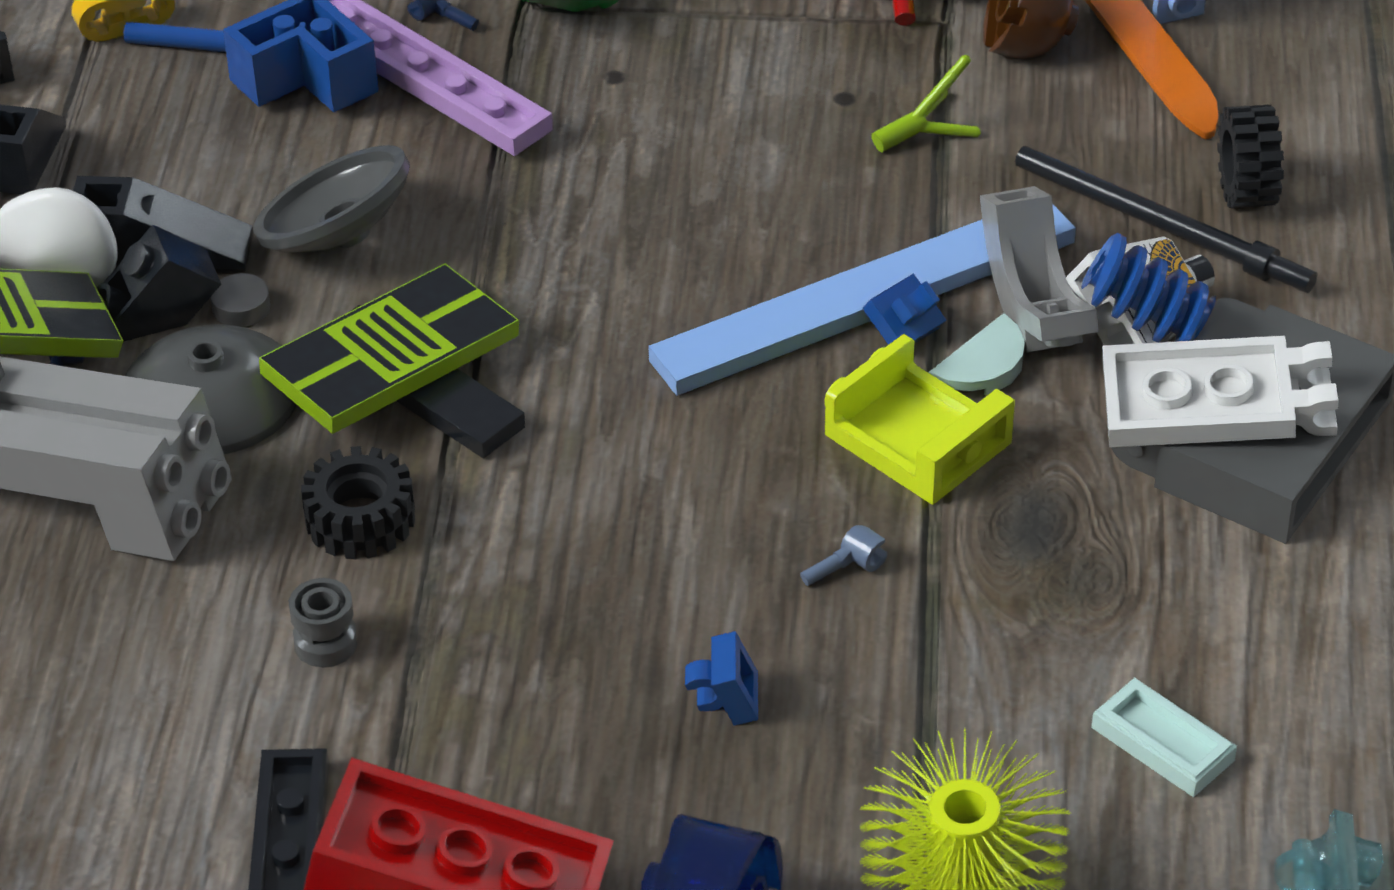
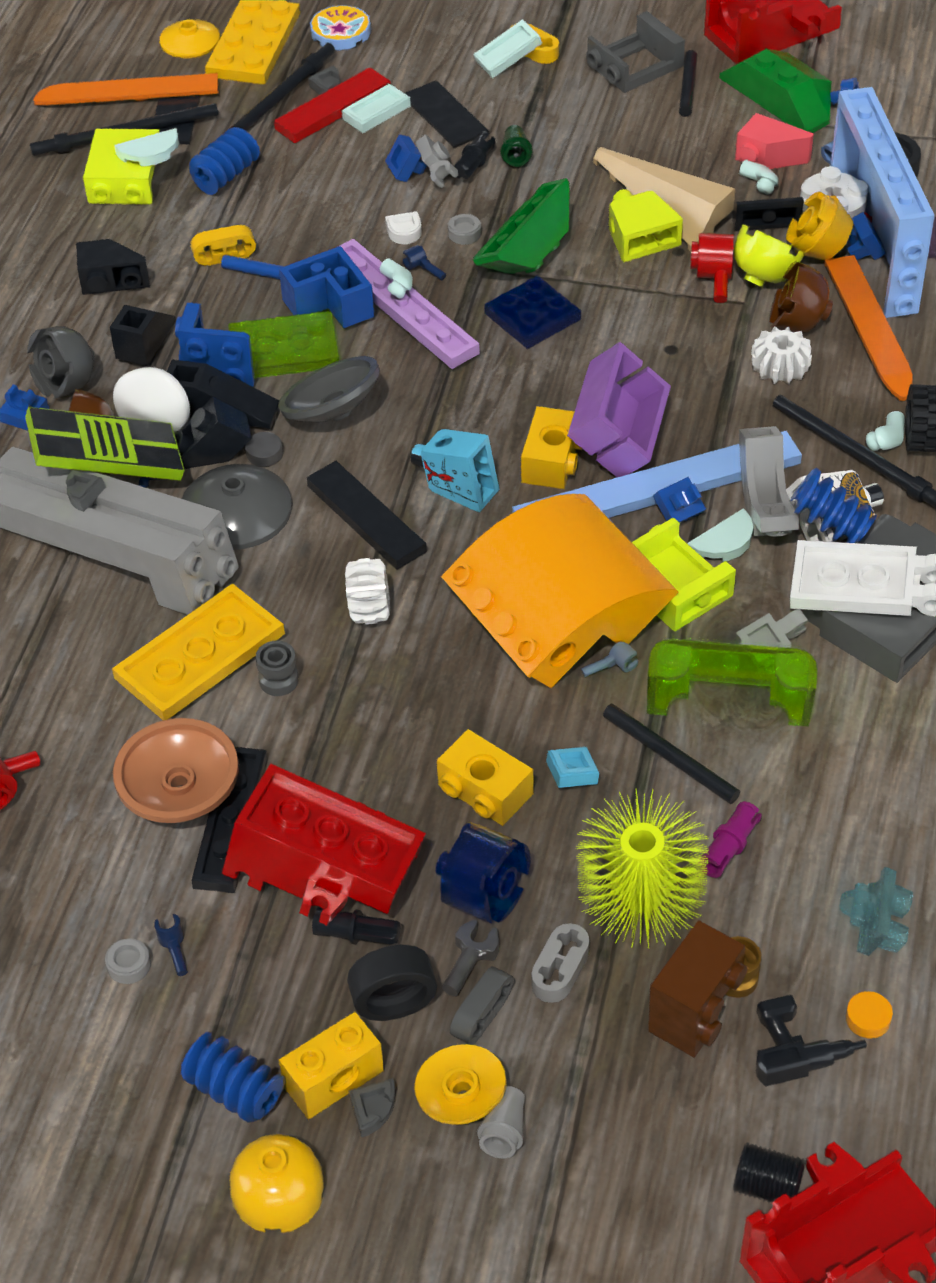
camera: 10 degrees right, 5 degrees up
tile [259,263,519,434] -> none
black tyre [301,446,415,559] -> none
blue tile [685,631,758,726] -> none
lime plant [871,55,981,152] -> none
light aqua tile [1092,678,1237,797] -> none
none -> yellow plate [112,583,285,720]
none -> nougat dish [113,718,239,823]
none -> blue bracket [175,303,255,387]
none -> clear neon green plate [228,311,339,378]
none -> white gear [345,558,390,625]
none -> light aqua arm [380,258,413,299]
none -> medium azure torso [411,429,500,512]
none -> yellow brick [437,729,534,826]
none -> light orange slope [441,494,679,688]
none -> clear blue tile [484,275,581,349]
none -> yellow brick [521,406,582,489]
none -> medium azure tile [546,747,599,788]
none -> medium lavender piece [567,342,671,477]
none -> black bar [603,703,740,804]
none -> clear neon green windscreen [647,636,817,727]
none -> magenta pin [698,801,762,878]
none -> light grey plate [735,609,808,669]
none -> white gear [751,326,812,385]
none -> light aqua arm [866,411,905,451]

